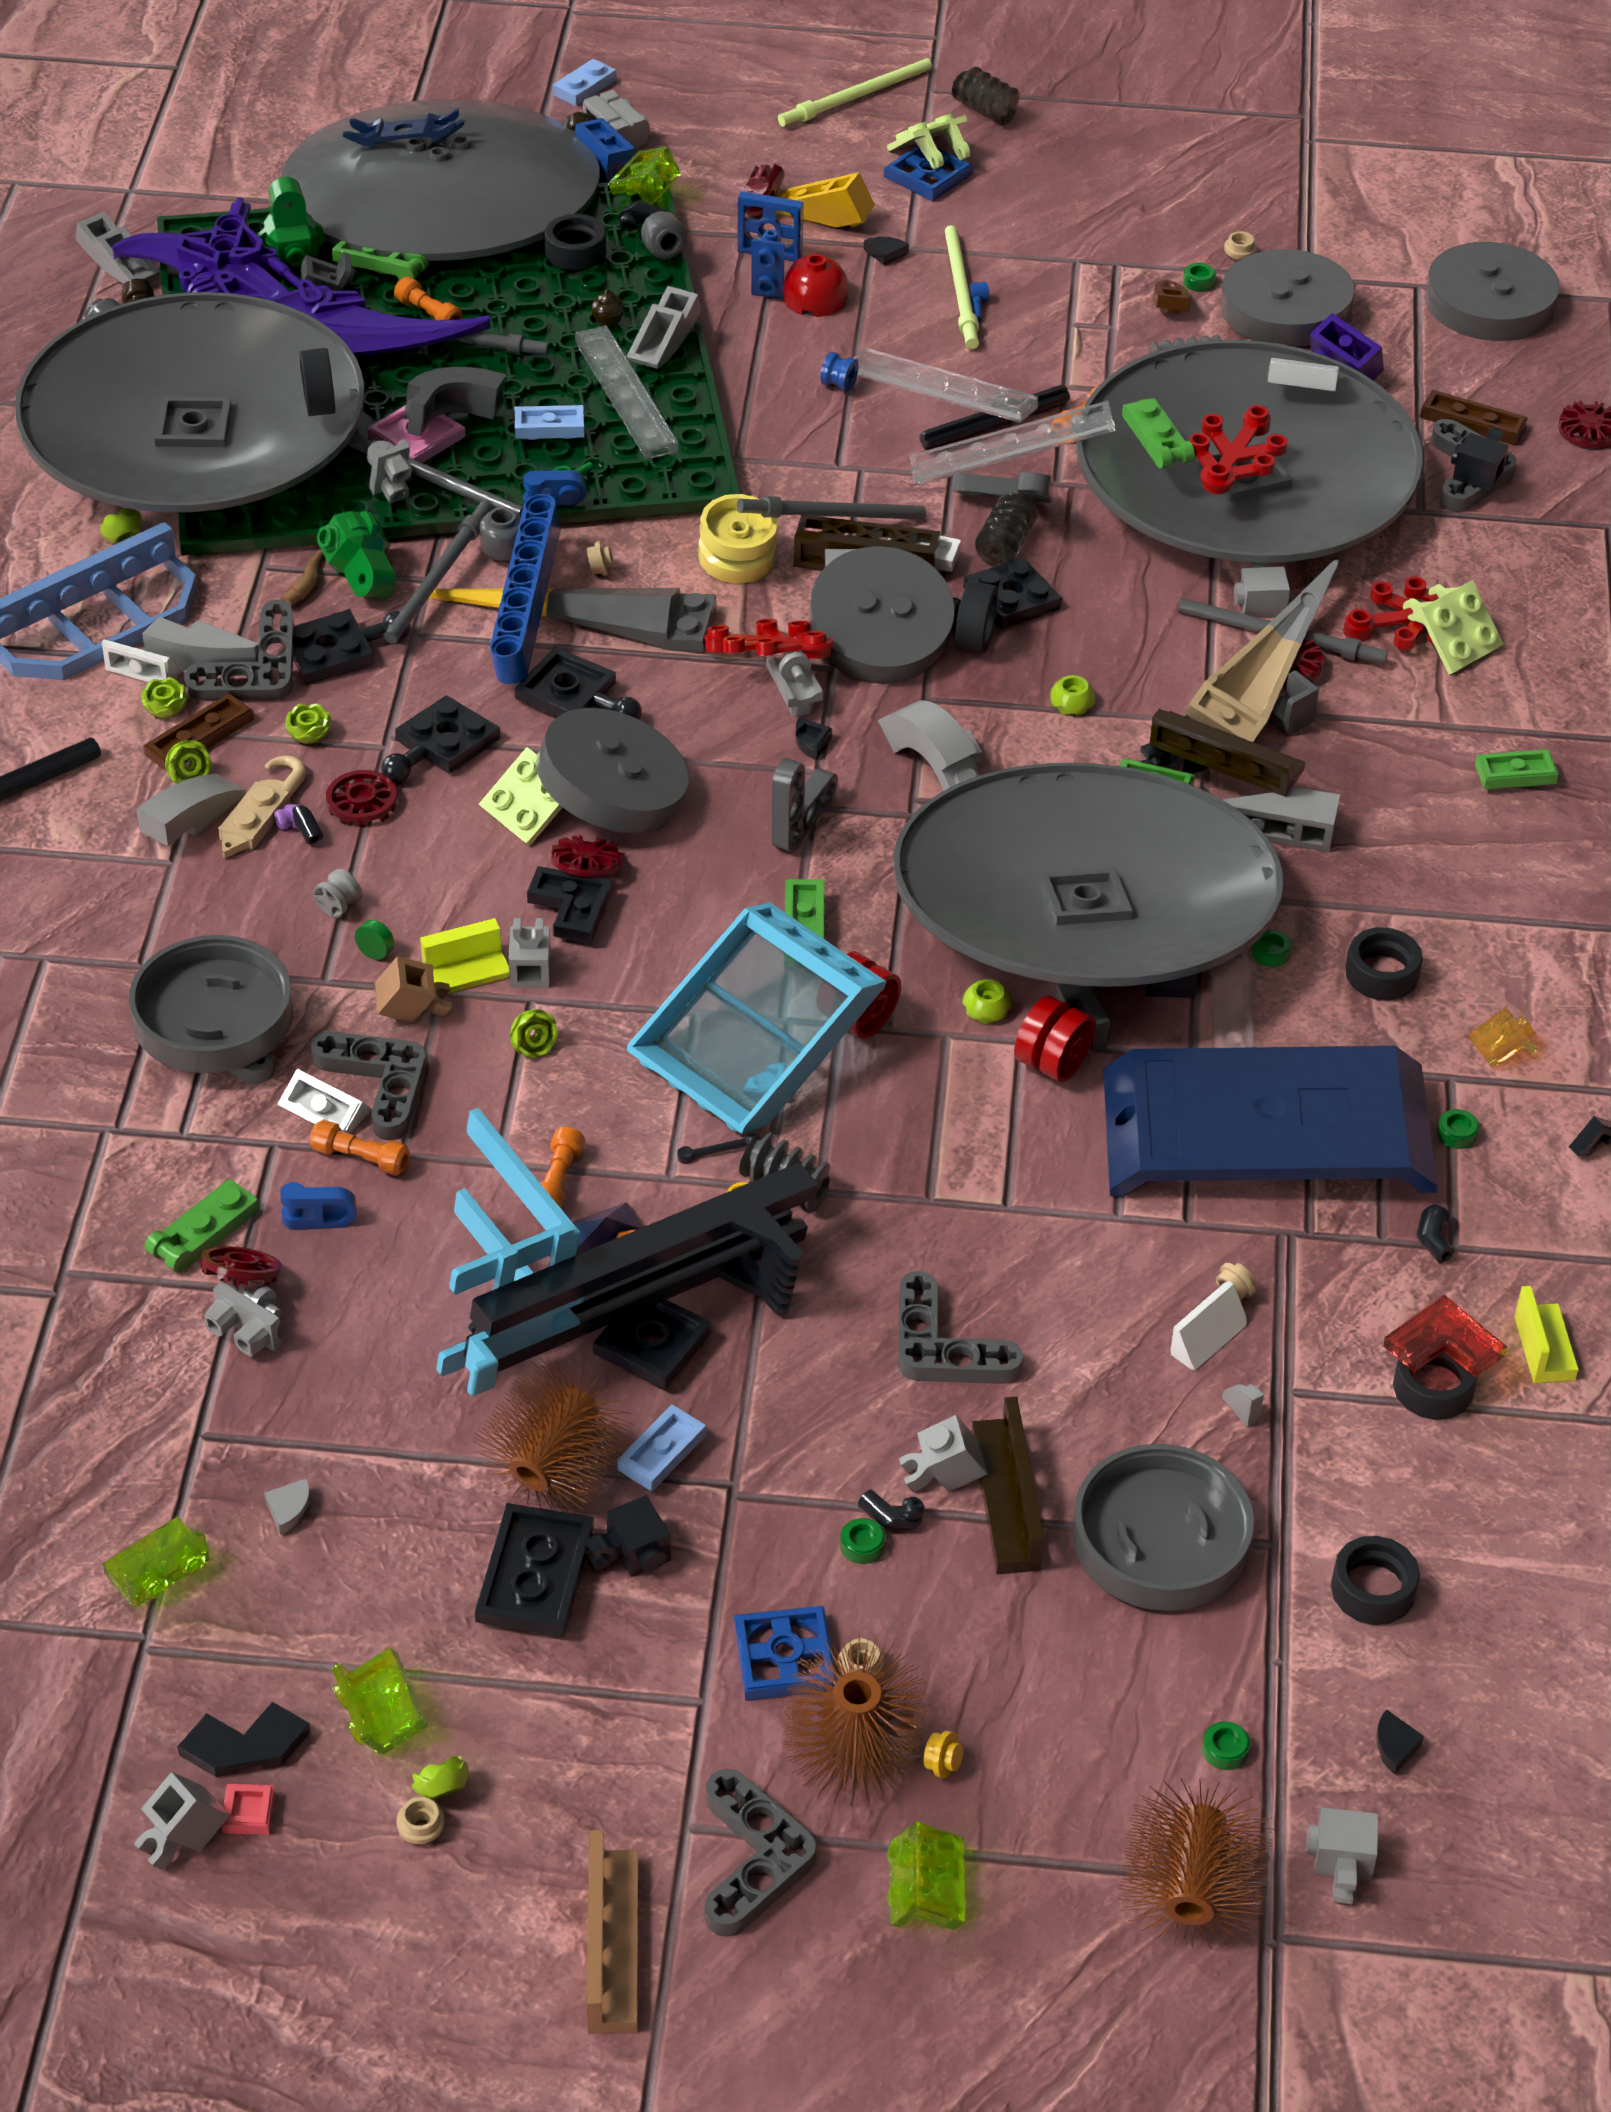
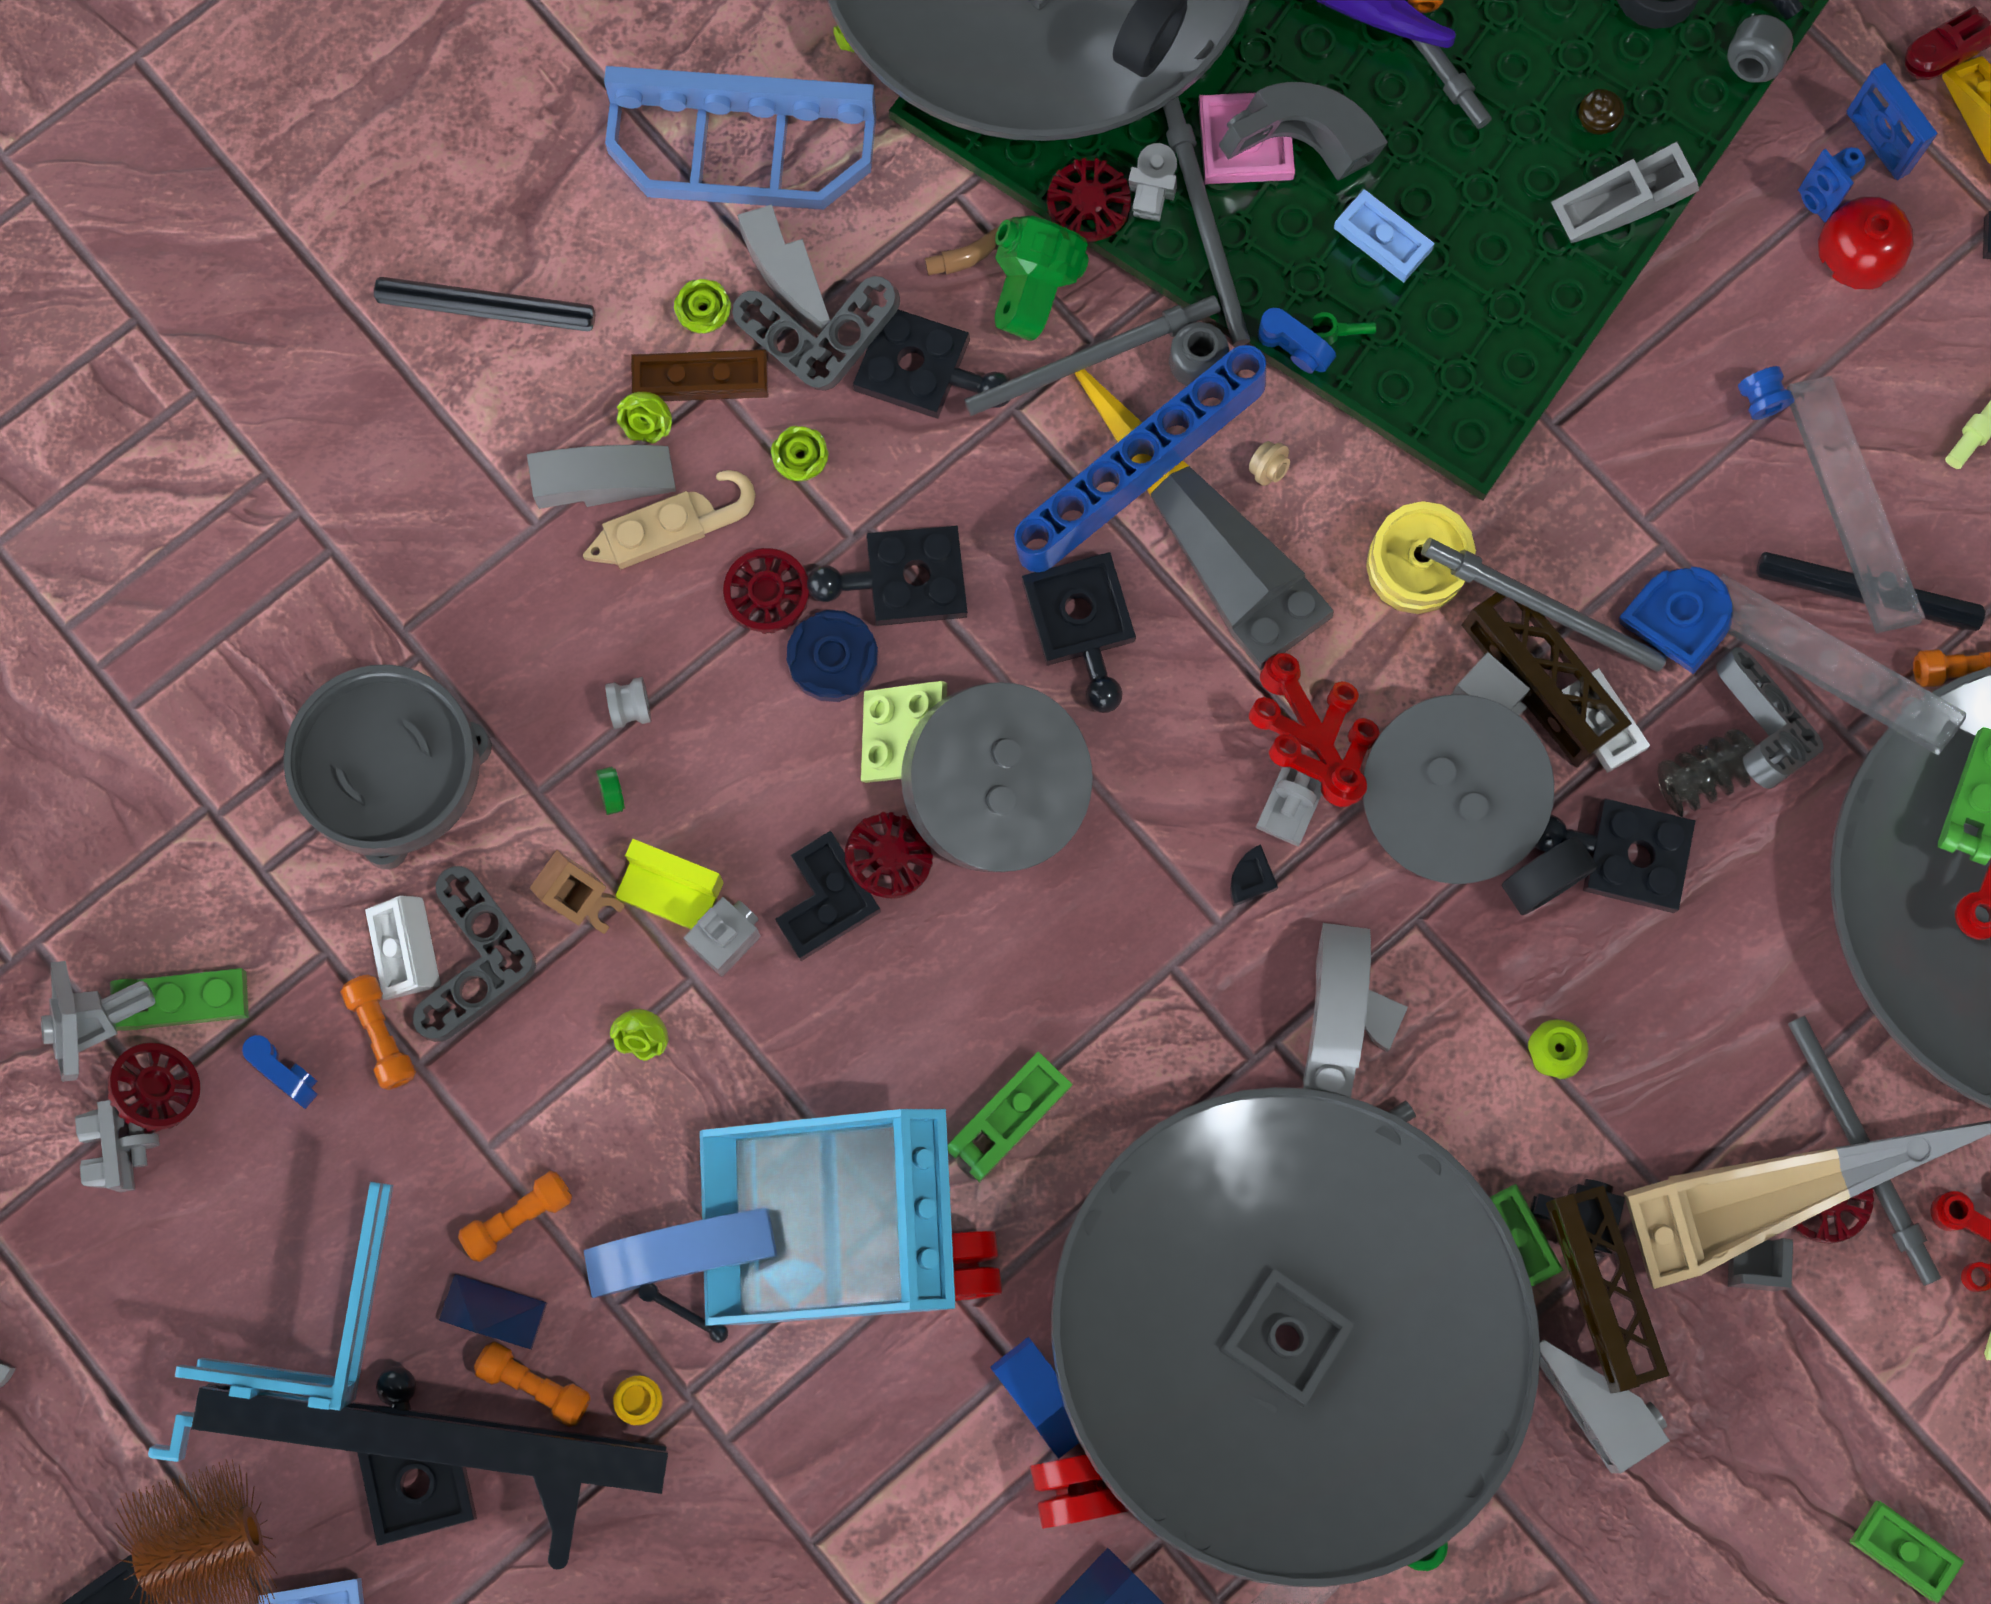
camera: 45 degrees right, 30 degrees up
white slope [102,639,182,682] -> none
black arm [274,804,324,844] -> none
clear tile [575,325,678,459] -> none
dark grey piece [739,1132,831,1212] -> none
dark grey beam [771,758,838,852] -> none
light grey brick [1234,562,1290,618] -> none
none -> light grey piece [41,961,155,1082]
none -> medium blue slope [583,1208,778,1298]
none -> dark blue tile [786,610,878,702]
none -> blue slope [990,1337,1080,1459]
none -> dark red wheel [1047,158,1131,242]
none -> blue tile [1619,567,1733,674]

